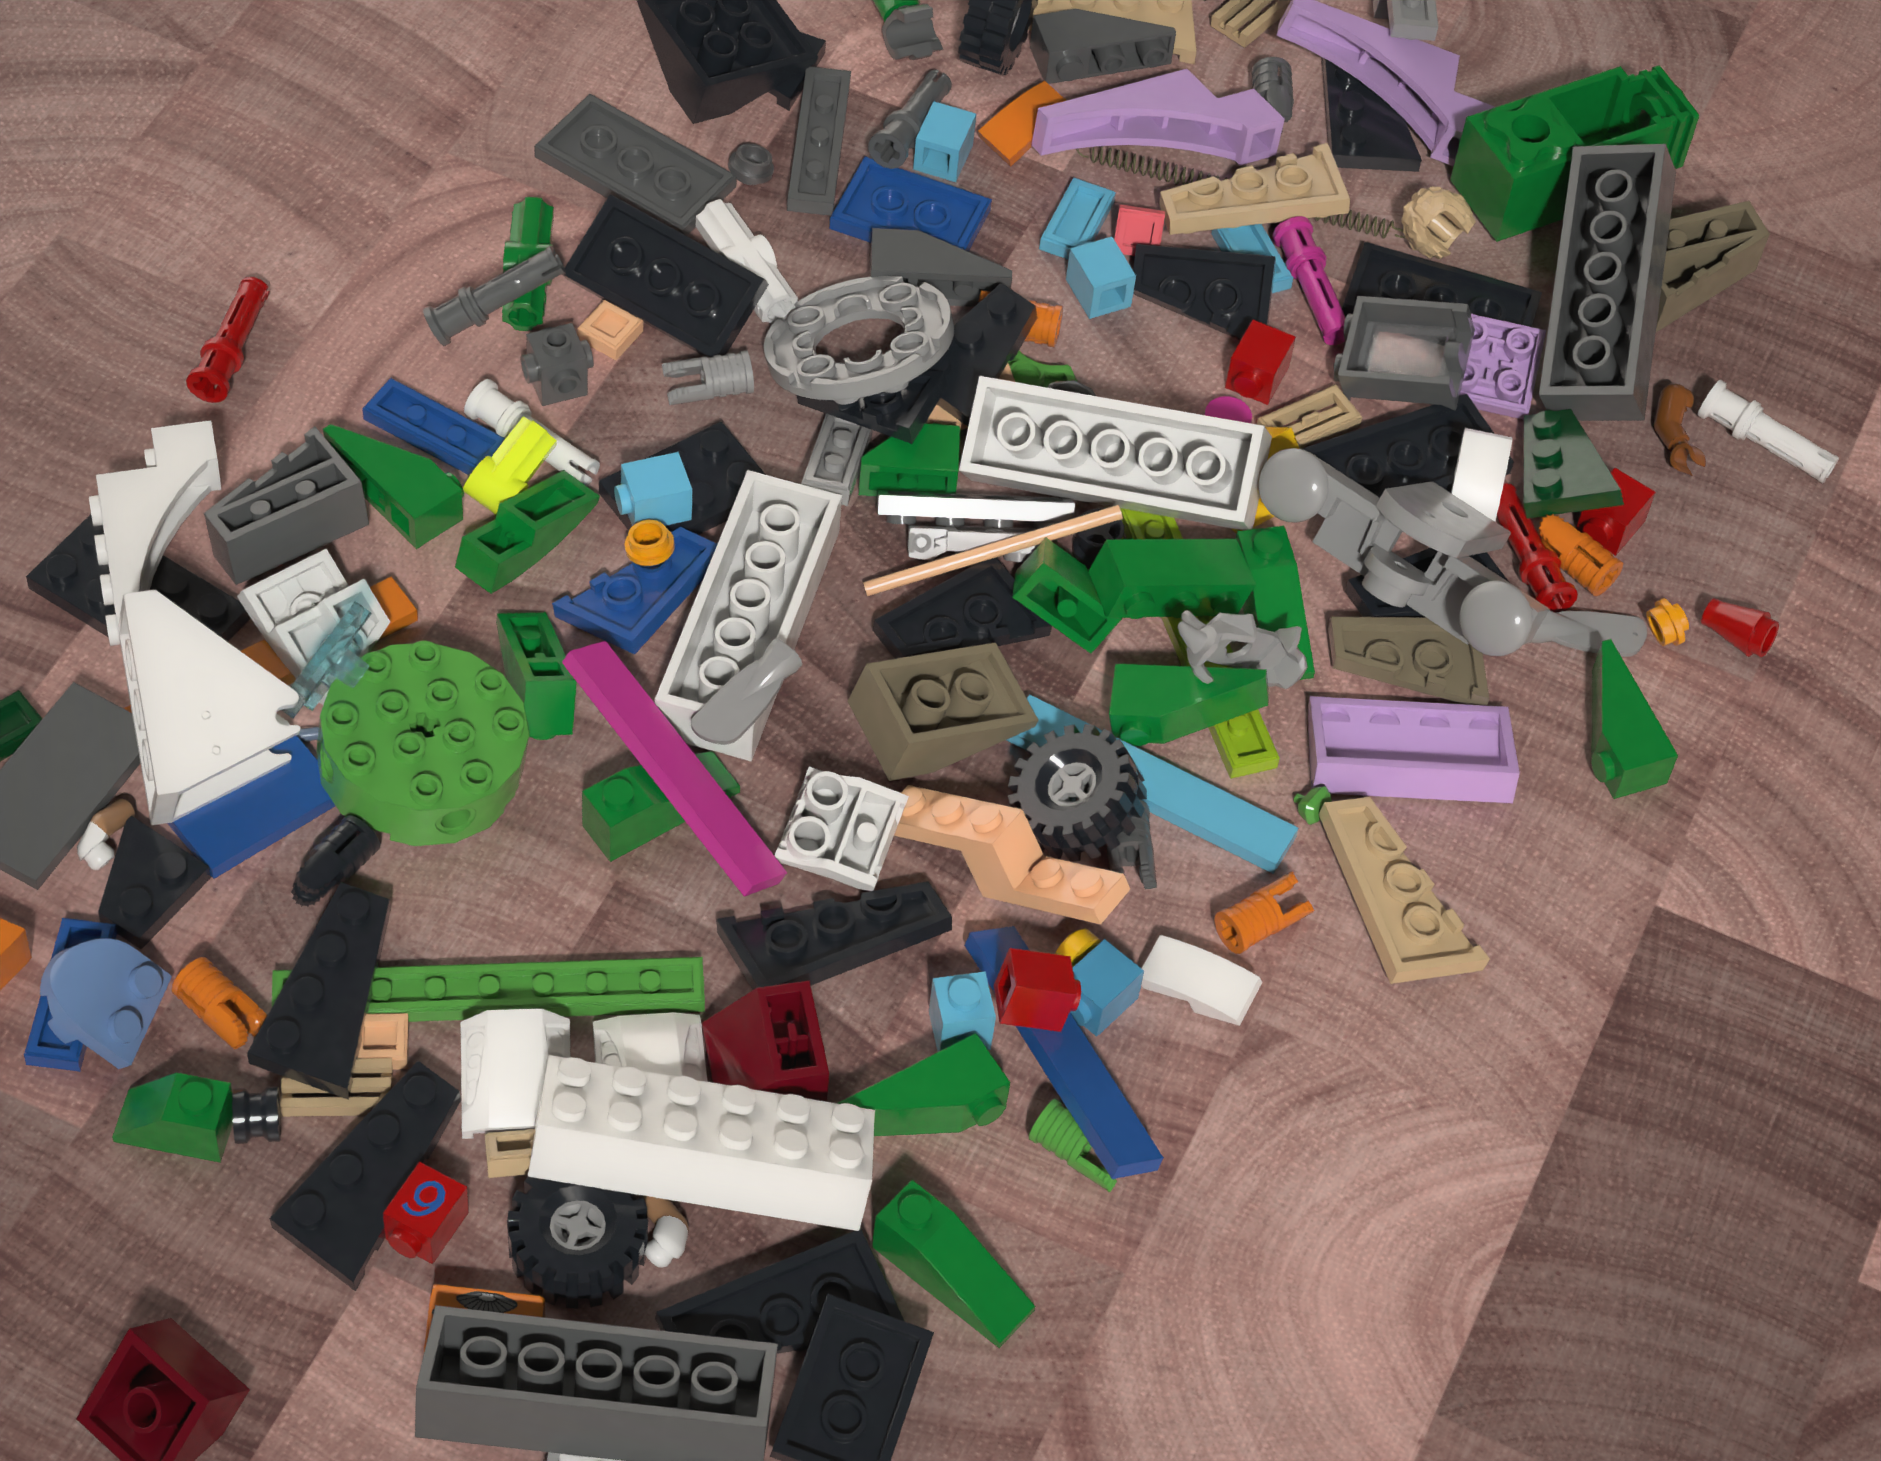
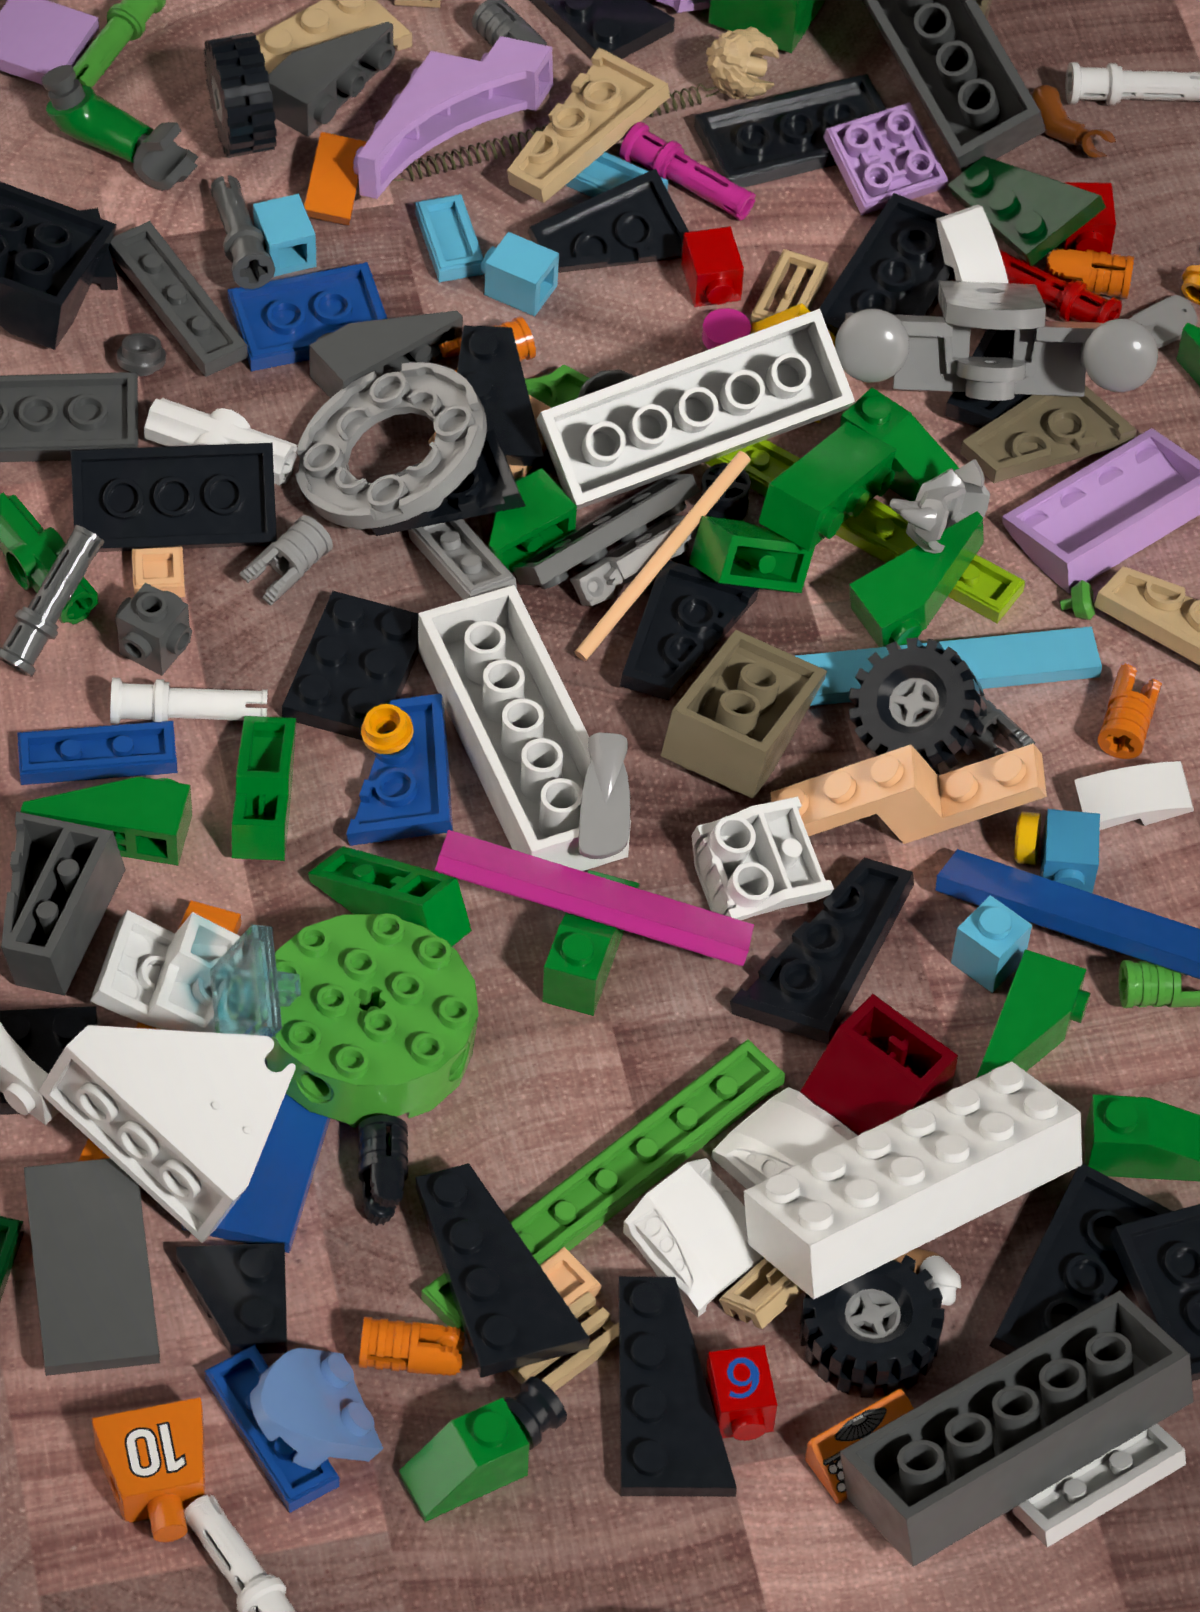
camera: 35 degrees left, 0 degrees up
arm [77,799,135,870] -> none
neon yellow piece [463,416,557,515] -> none
medium azure brick [614,452,692,526] -> none
red brick [994,948,1081,1032] -> none
coral tile [1114,204,1165,256] -> none
dark grey window [1334,296,1475,410] -> none

